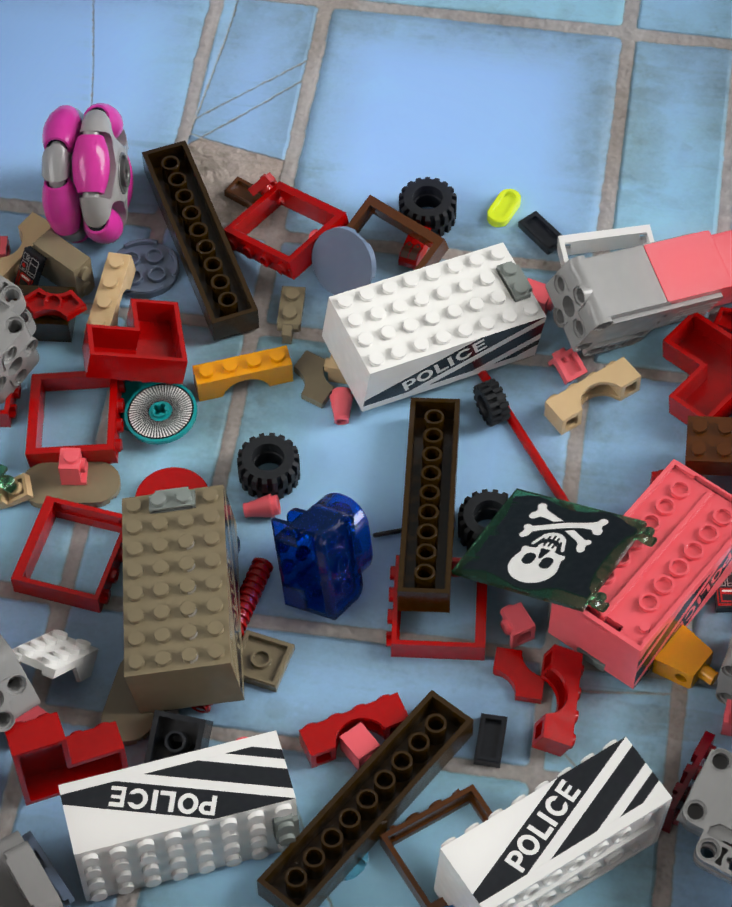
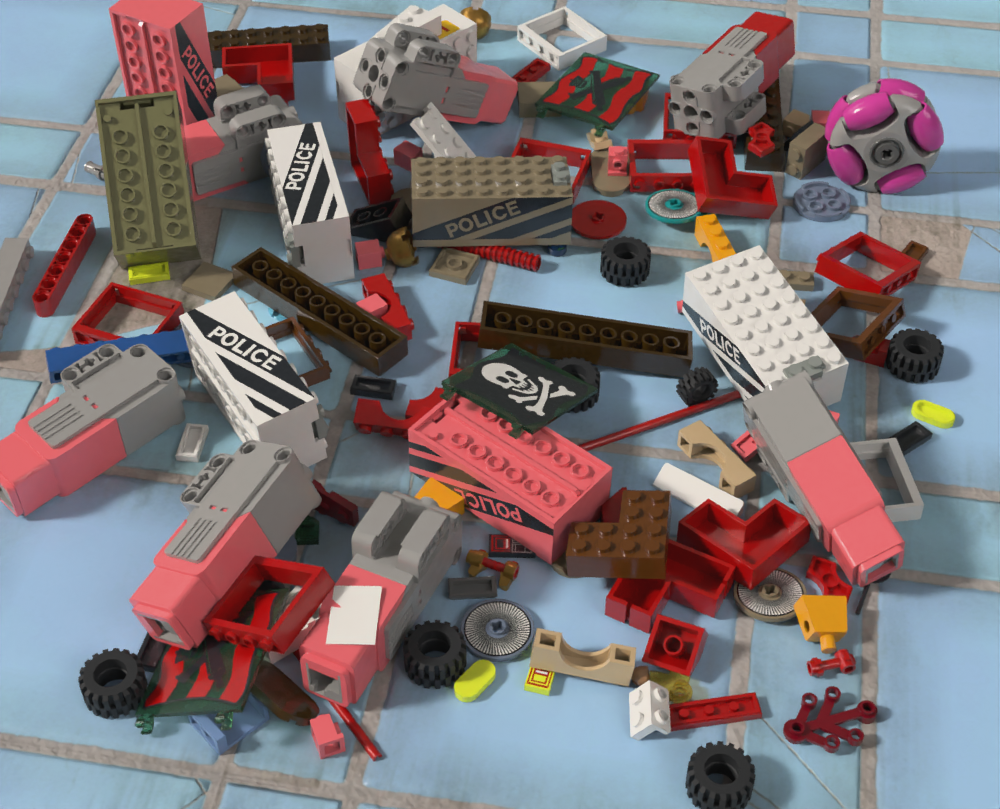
camera: 90 degrees right, 10 degrees down
tan arch [84,252,136,334] -> none
dark brown brick [142,140,259,341] -> none
coral cone [243,493,281,518] -> none
red plate [248,172,277,196] -> none
clear blue brick [271,493,373,620] -> none
sand blue tile [312,226,376,295] -> none
none -> pearl gold cylinder [384,227,419,268]
none -> white slope [652,463,745,517]

